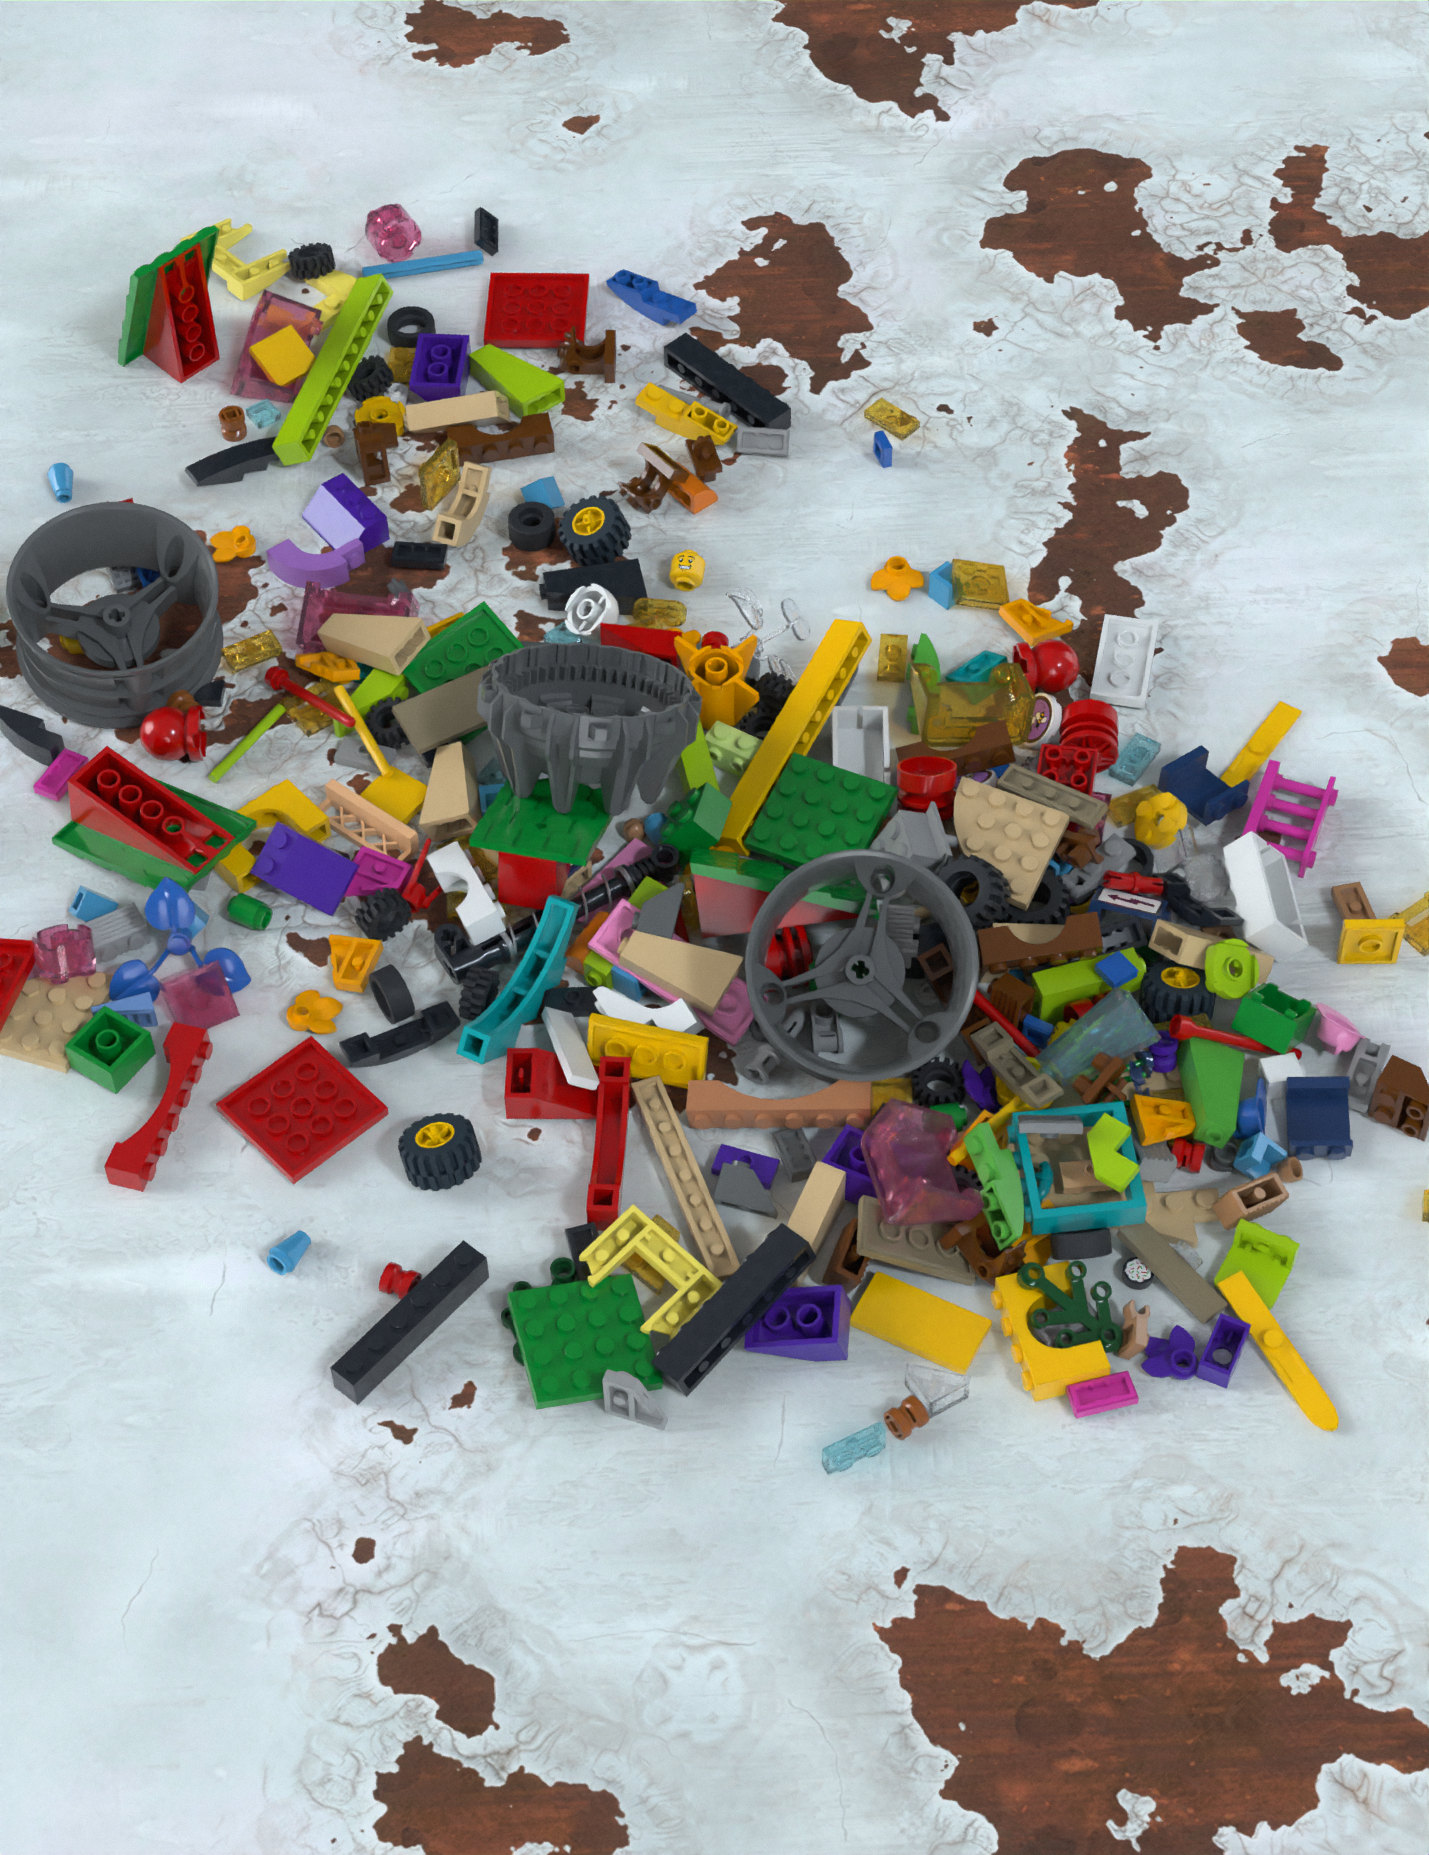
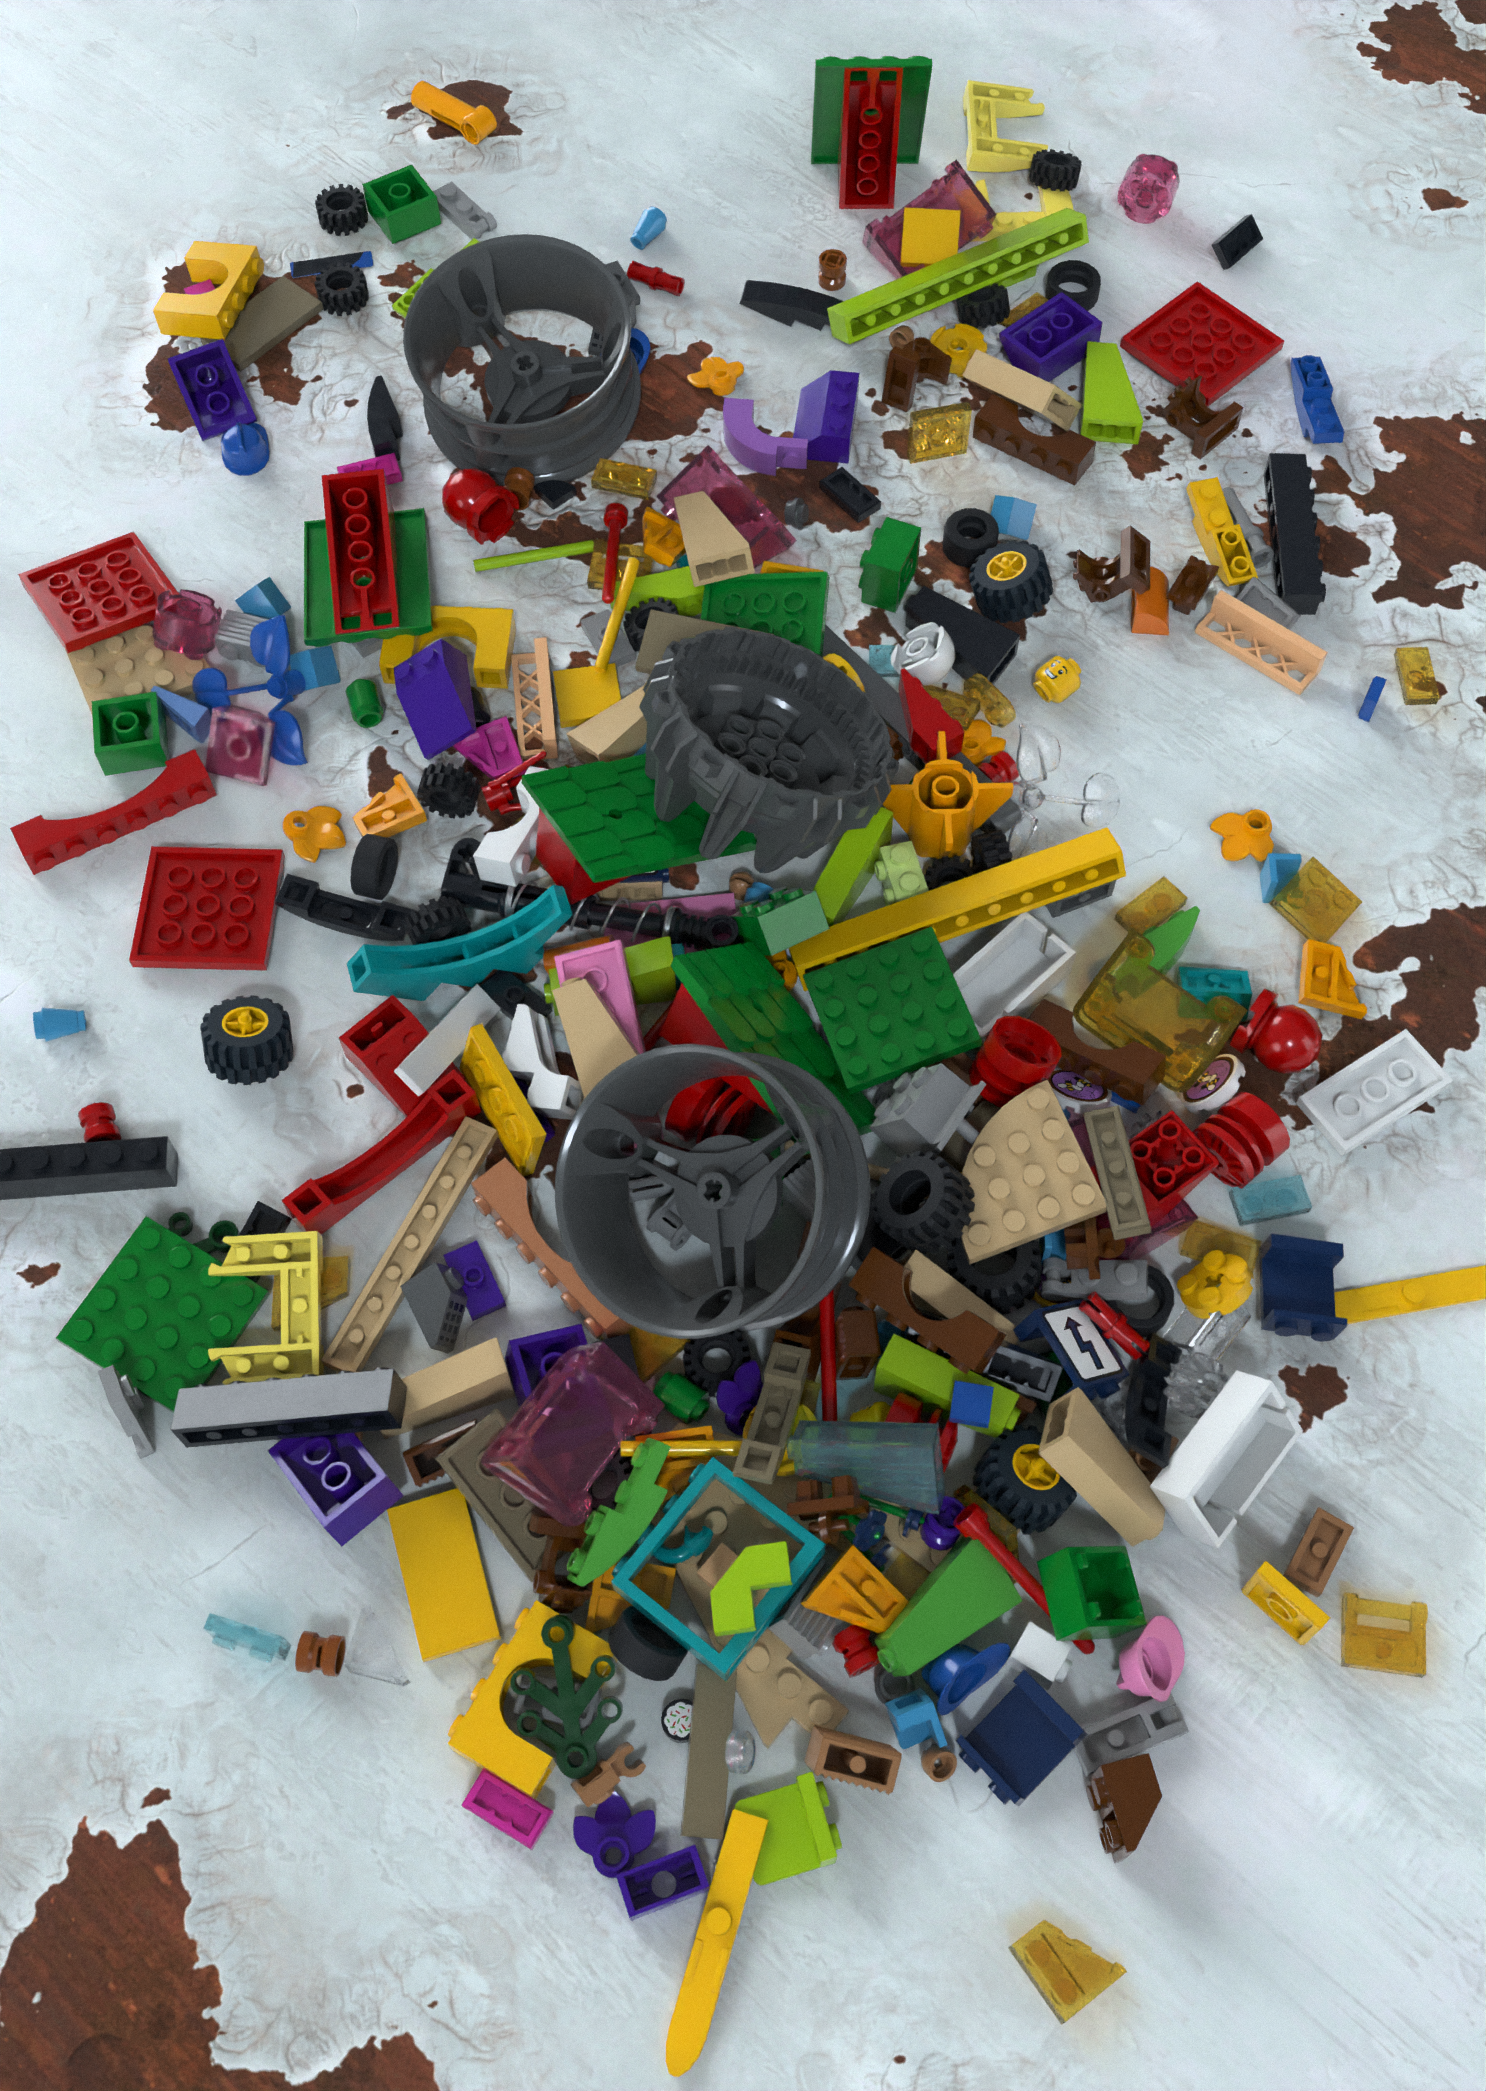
camera: 45 degrees right, 10 degrees up
clear light blue tile [245,398,281,430] -> none
dark azure axle [362,250,484,279] -> none
tan arch [432,461,492,547] -> none
dark grey slope [631,883,685,939] -> none
dark grey plate [772,1127,817,1183] -> none
plate [1017,1115,1083,1138] -> none
blue tile [1022,1014,1055,1051] -> none
lime plate [1205,938,1259,1000] -> none
dark pink fence [1241,760,1339,878] -> none
none -> green brick [858,517,921,613]
none -> light nougat fence [1195,590,1328,695]

